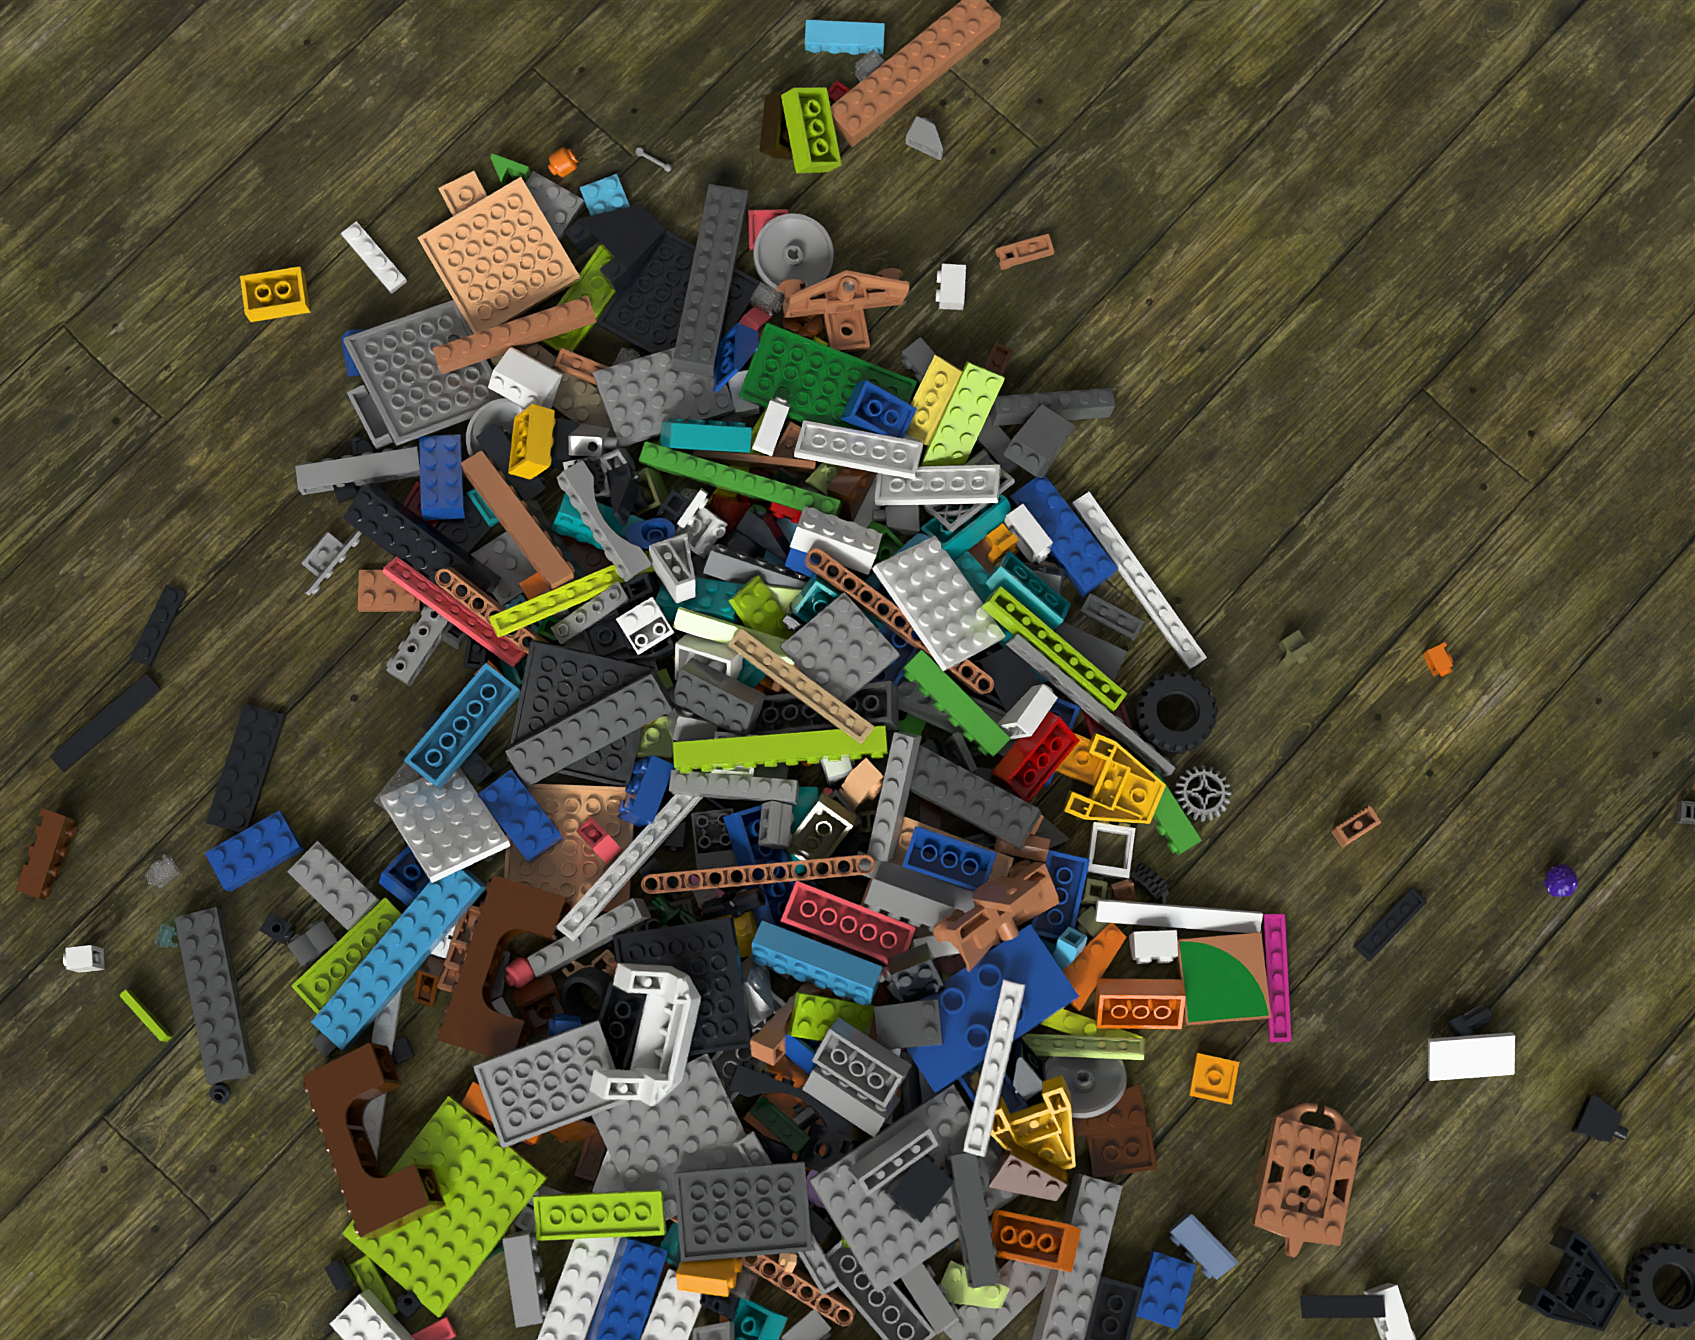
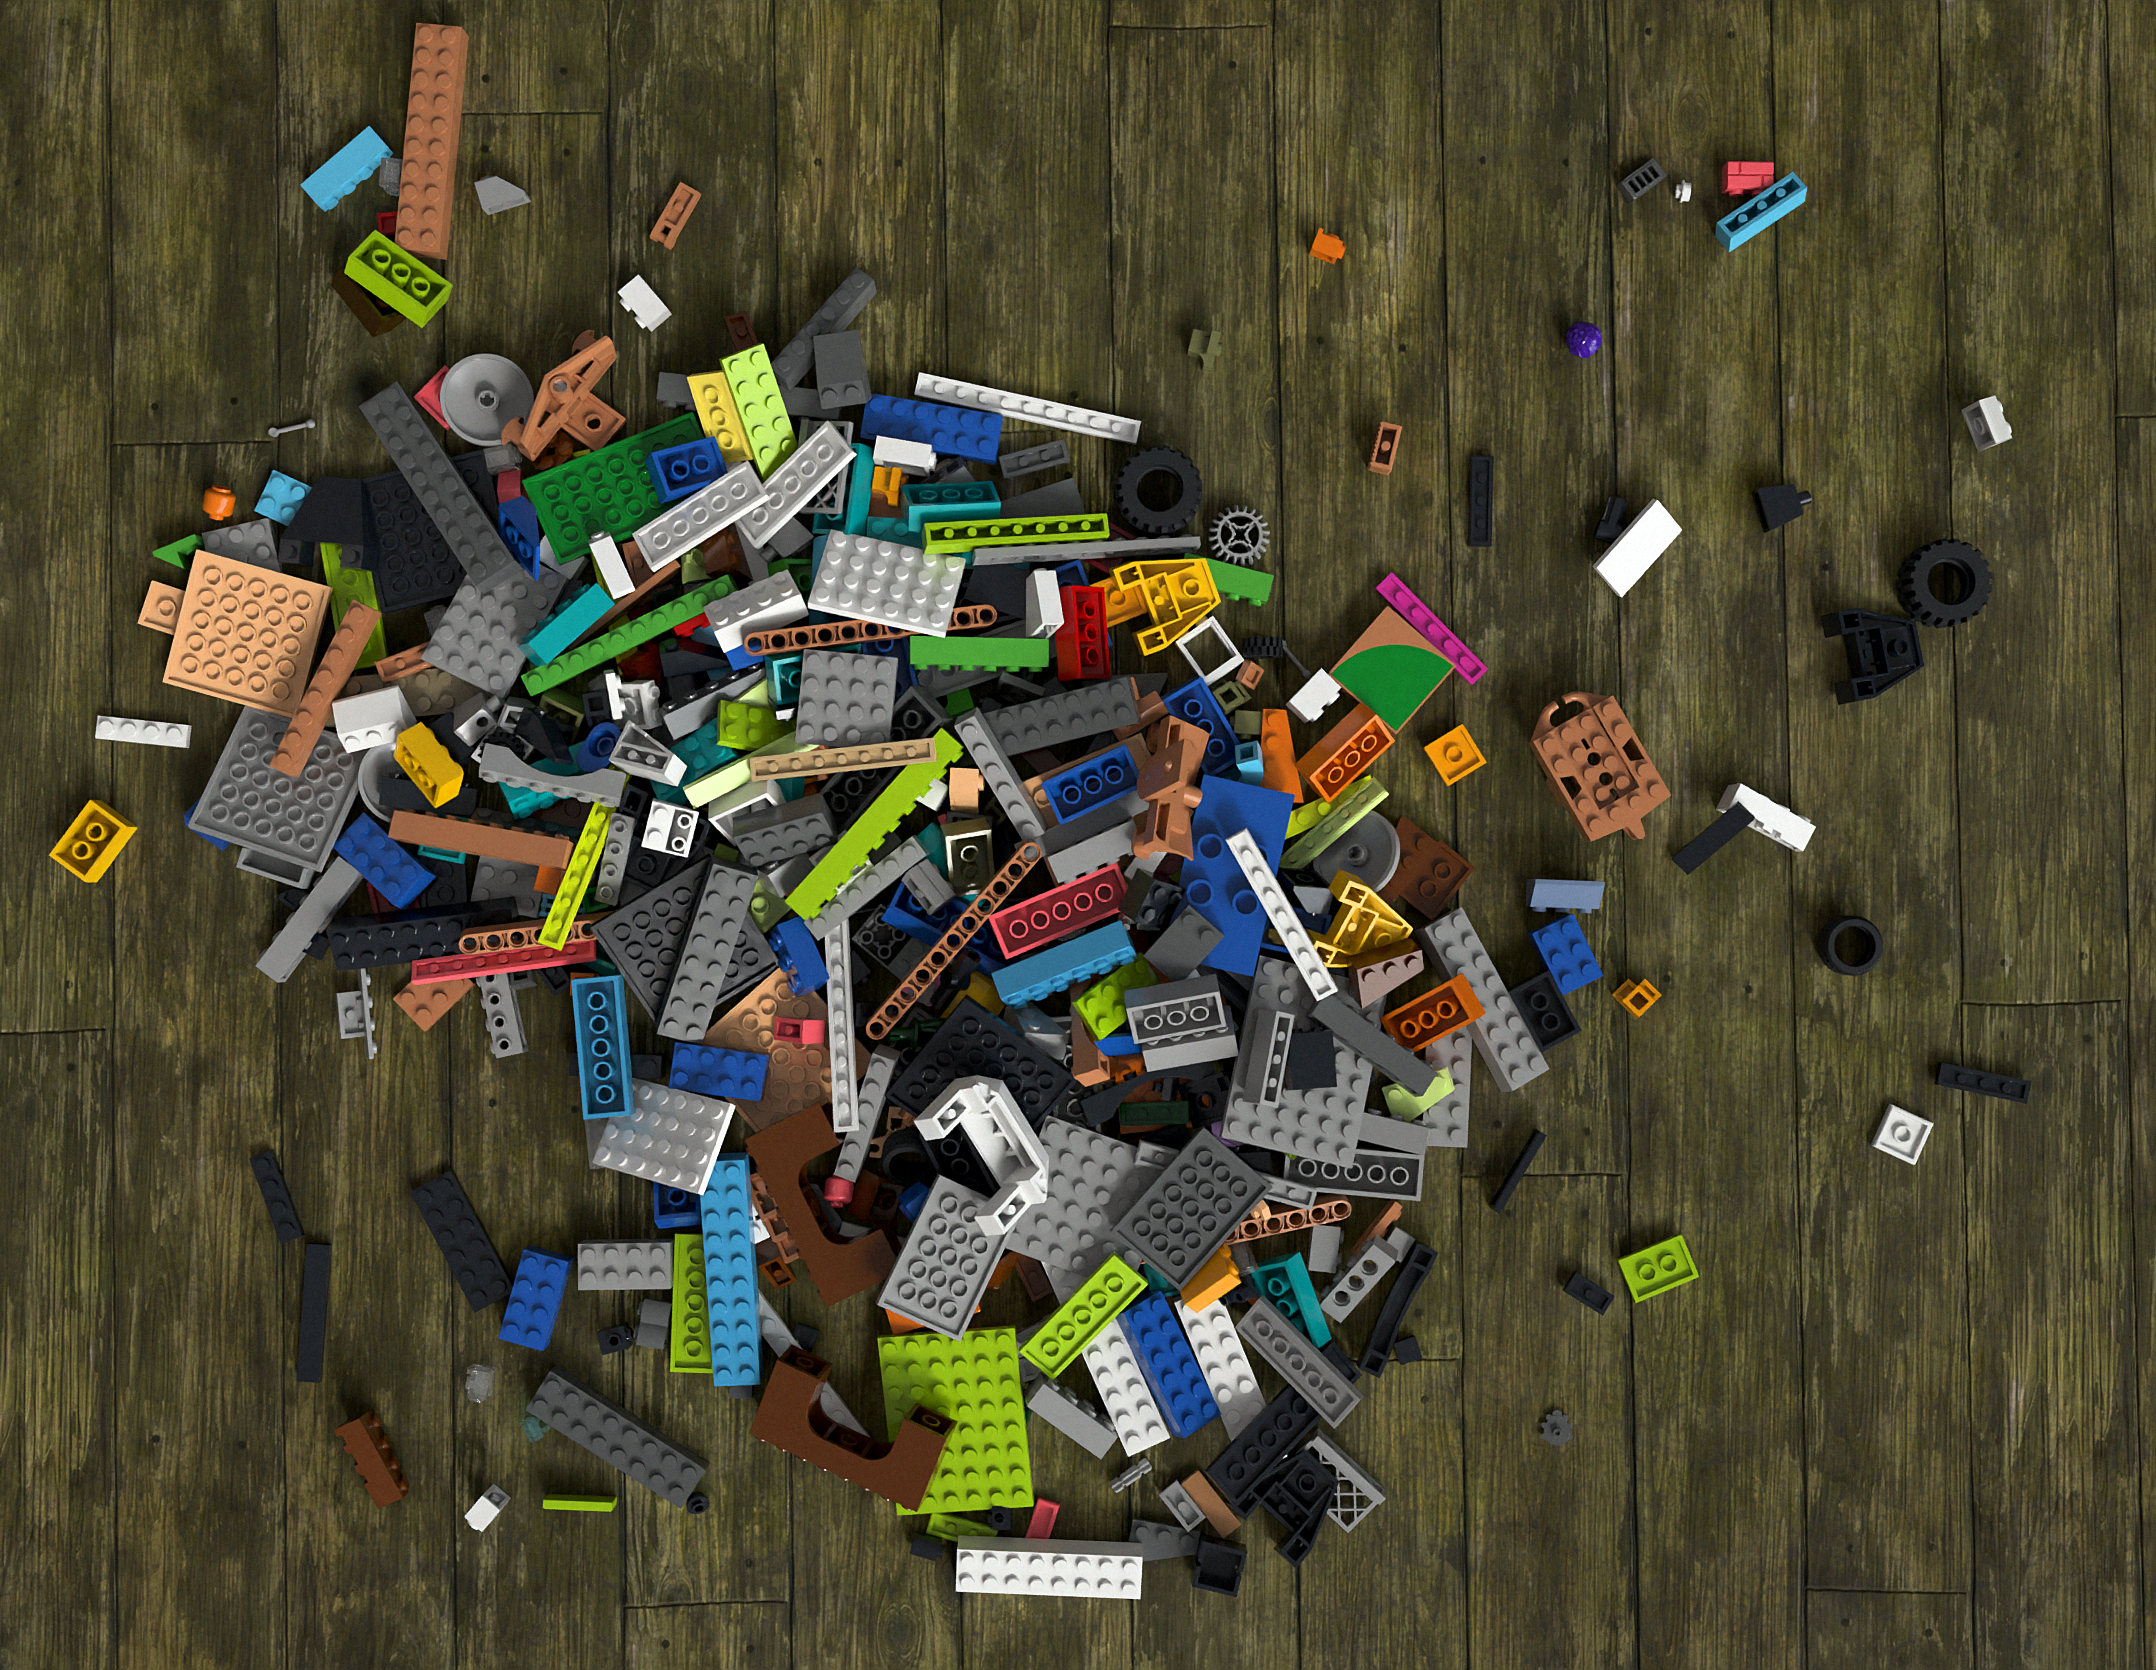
camera: 45 degrees left, 10 degrees up
white tile [1095,899,1263,933] -> none

